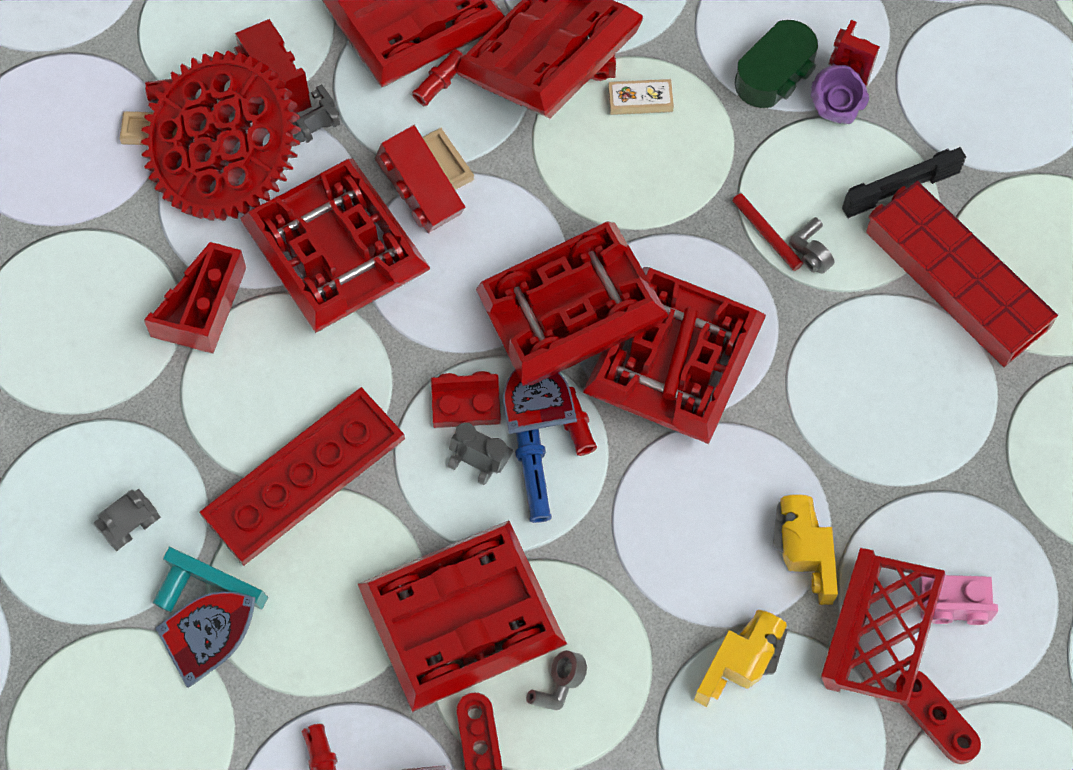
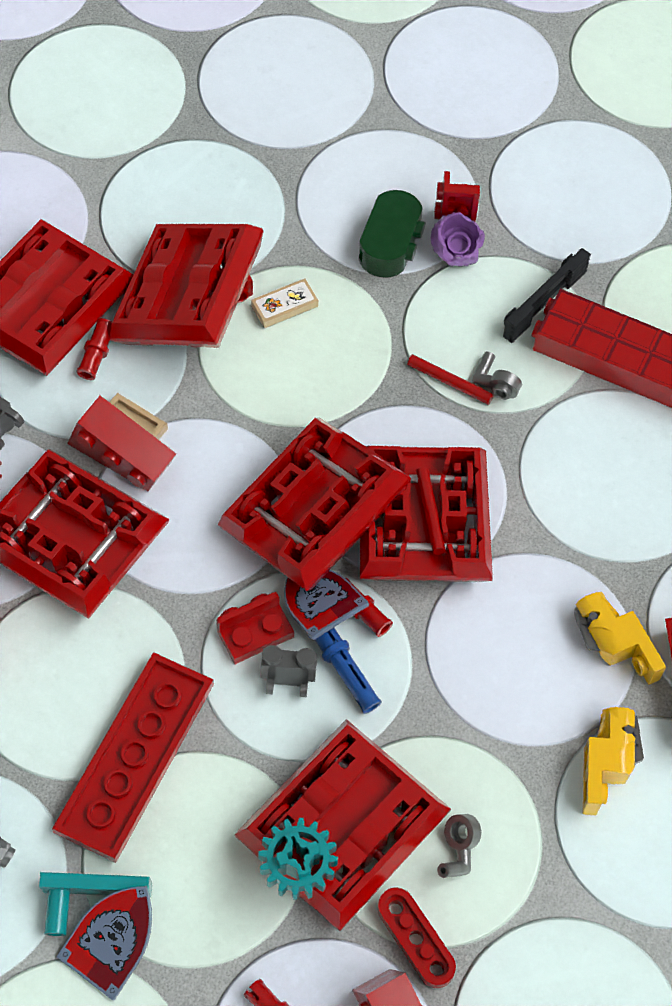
camera: 25 degrees left, 5 degrees down
none -> teal gear [258,818,338,900]

